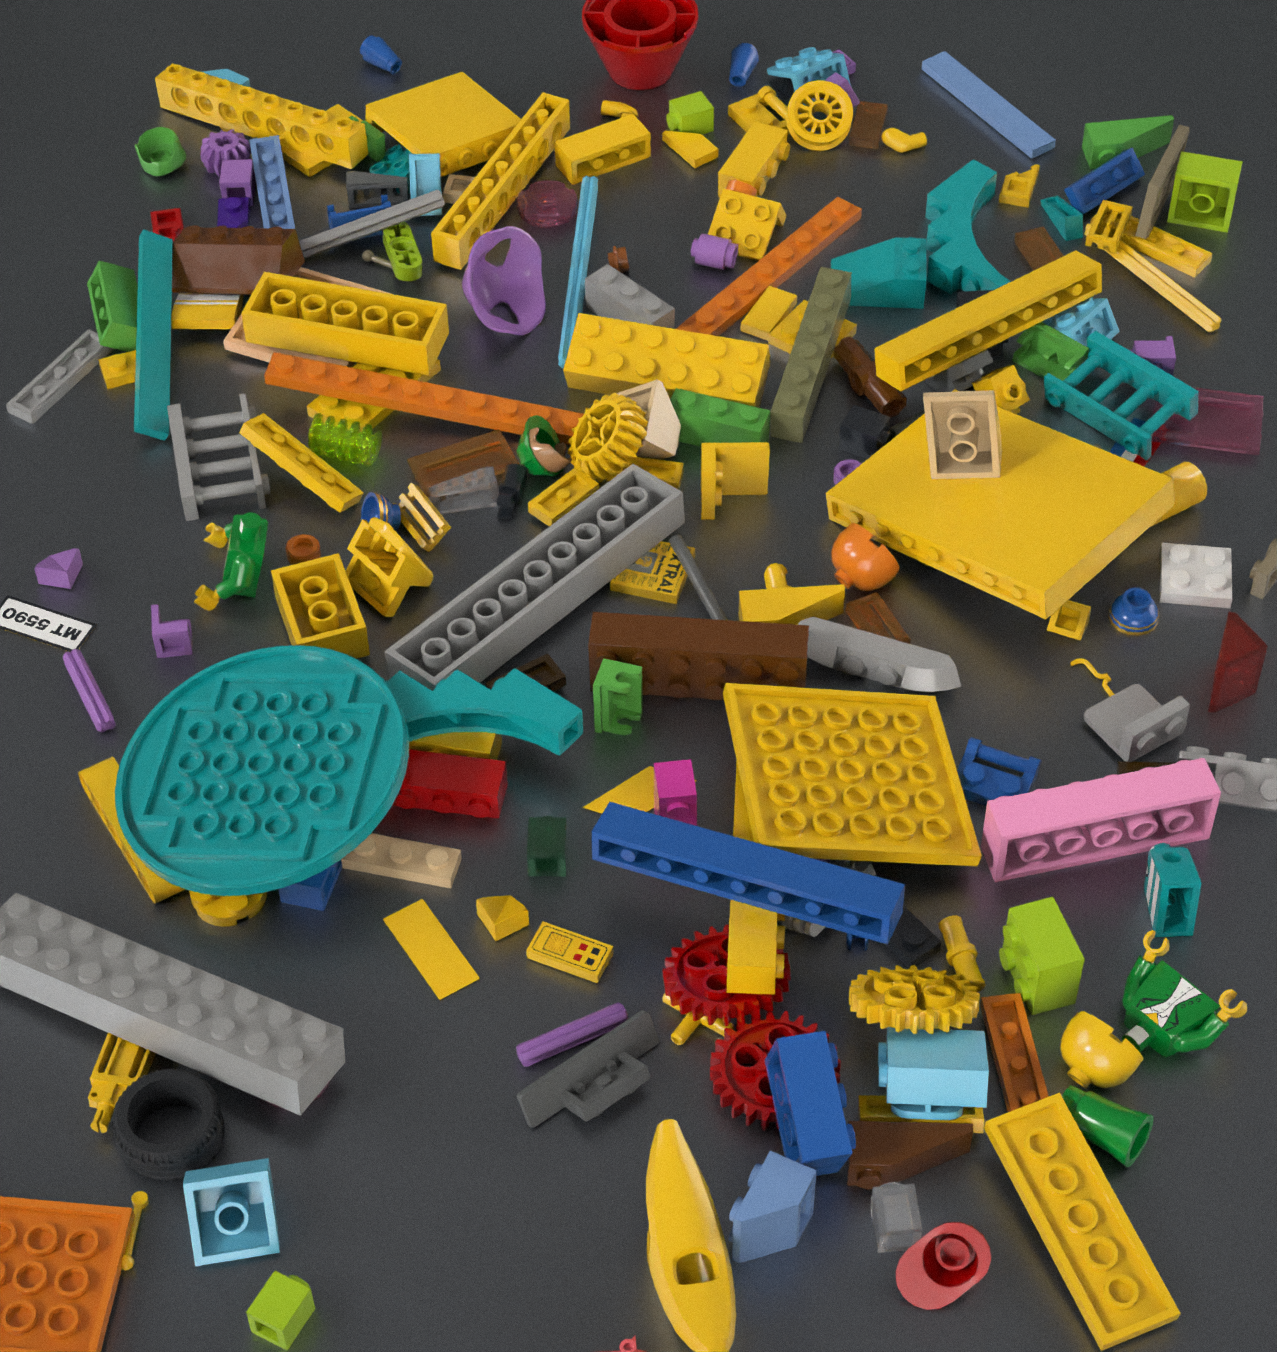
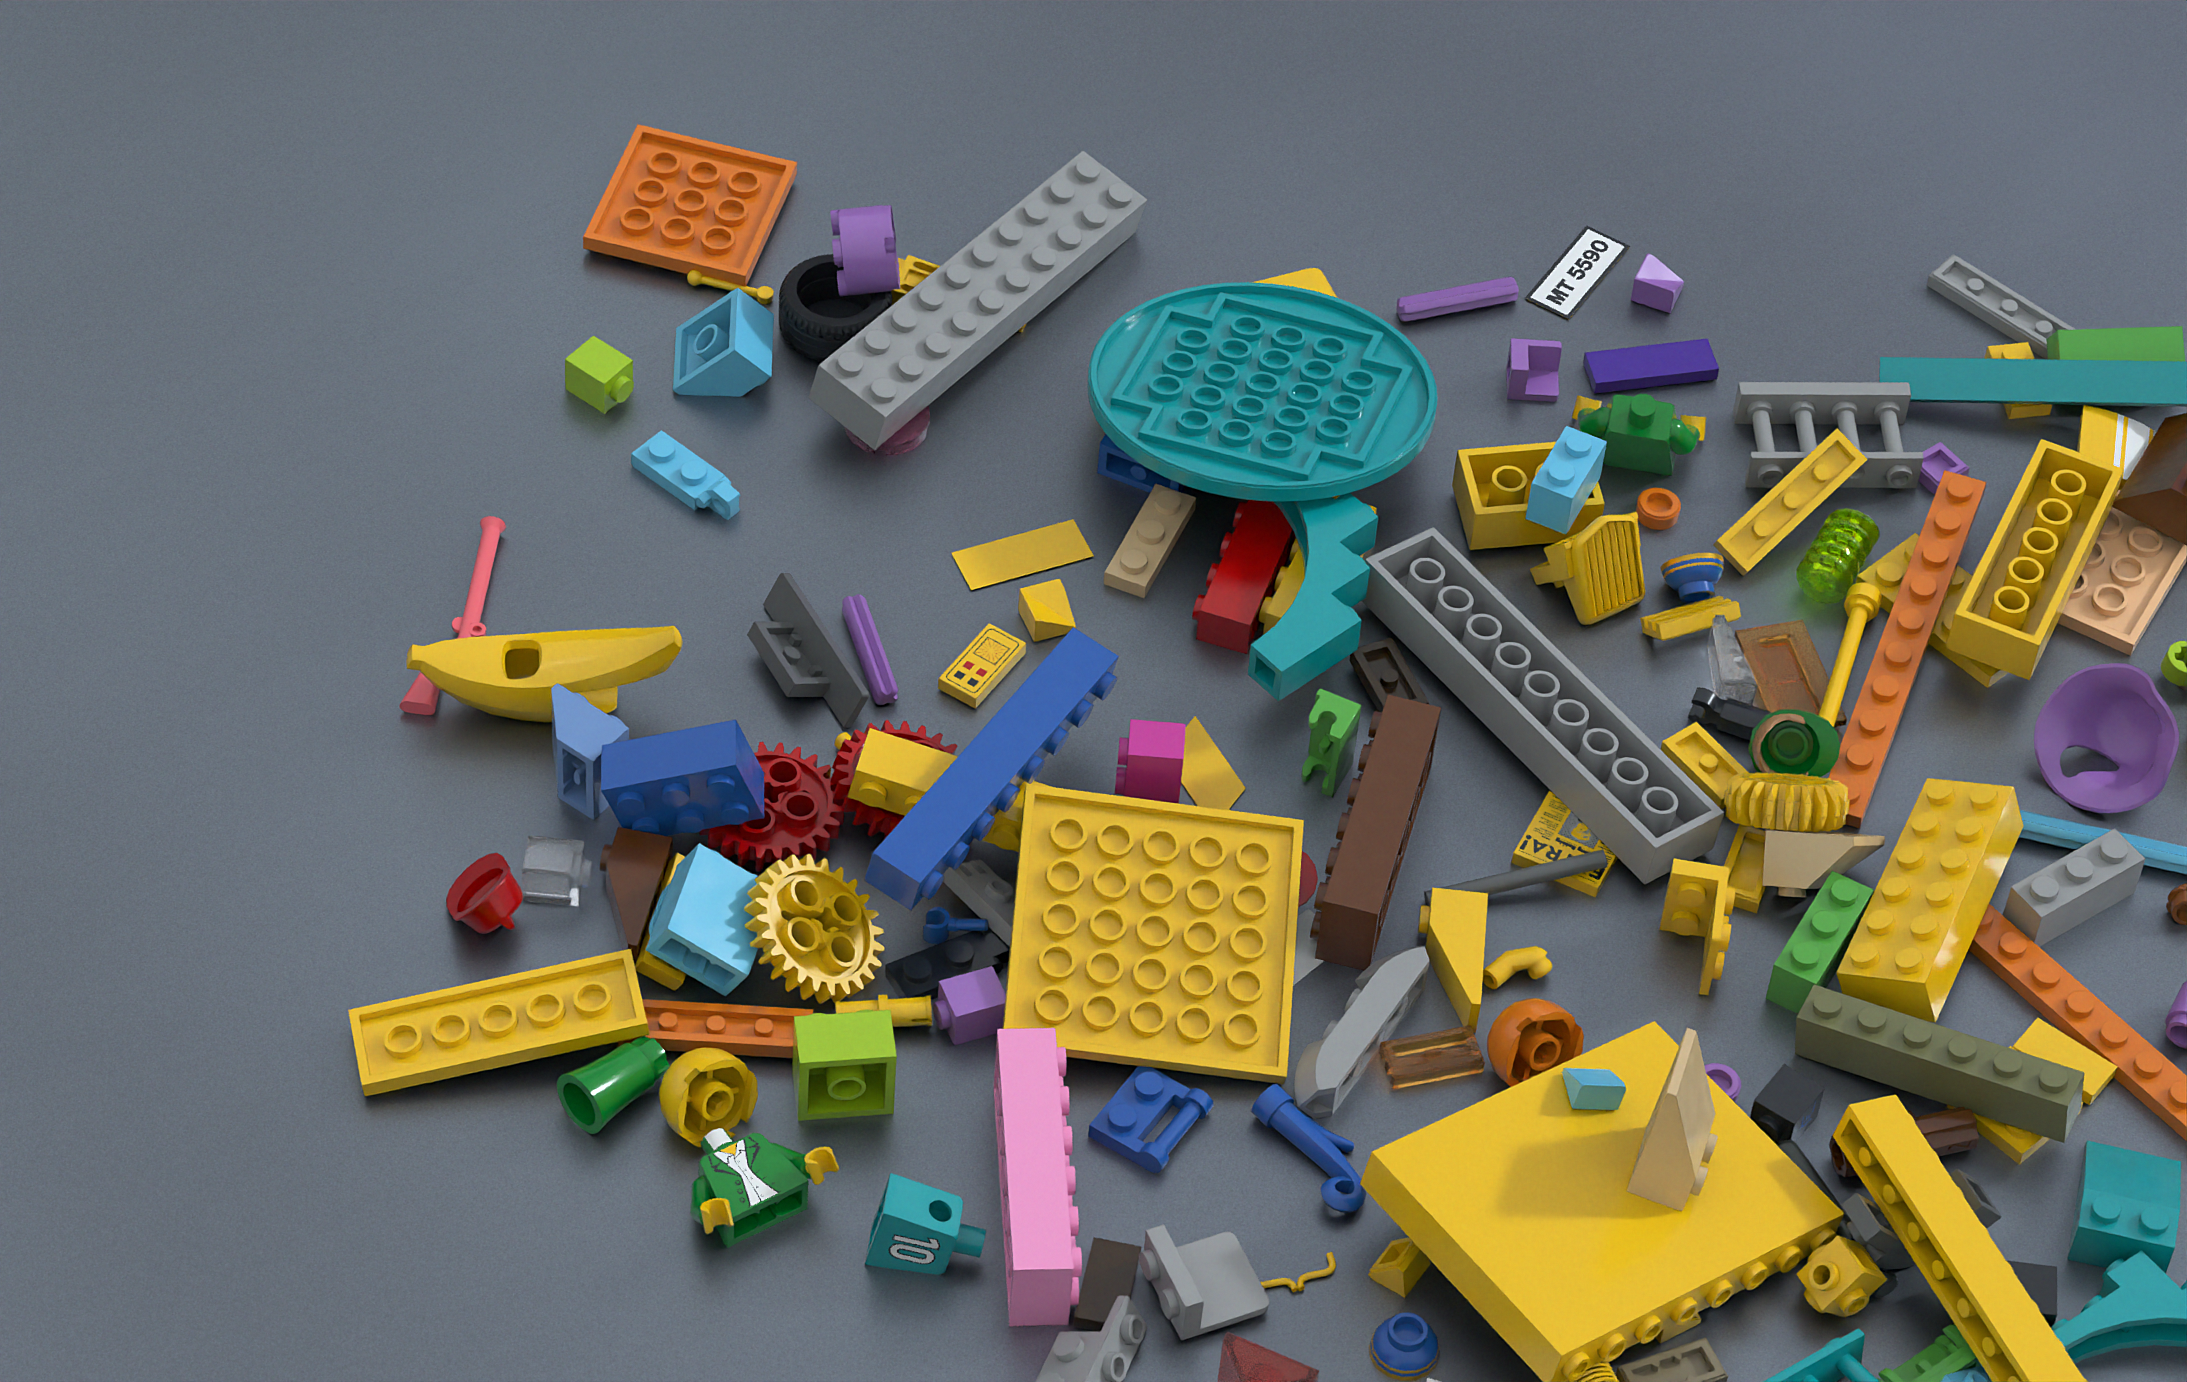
camera: 95 degrees right, 0 degrees up
clear green brick [527,816,568,876] -> none
none -> medium azure hinge [631,430,740,520]
none -> medium lavender brick [830,205,900,296]
none -> medium lavender brick [933,966,1006,1046]
none -> blue plant [1251,1084,1366,1213]
none -> medium azure brick [1525,426,1607,535]
none -> medium azure slope [1562,1068,1626,1110]
none -> dark purple tile [1583,338,1719,393]
none -> yellow piece [1818,583,1882,727]
none -> medium lavender tile [1918,442,1970,495]

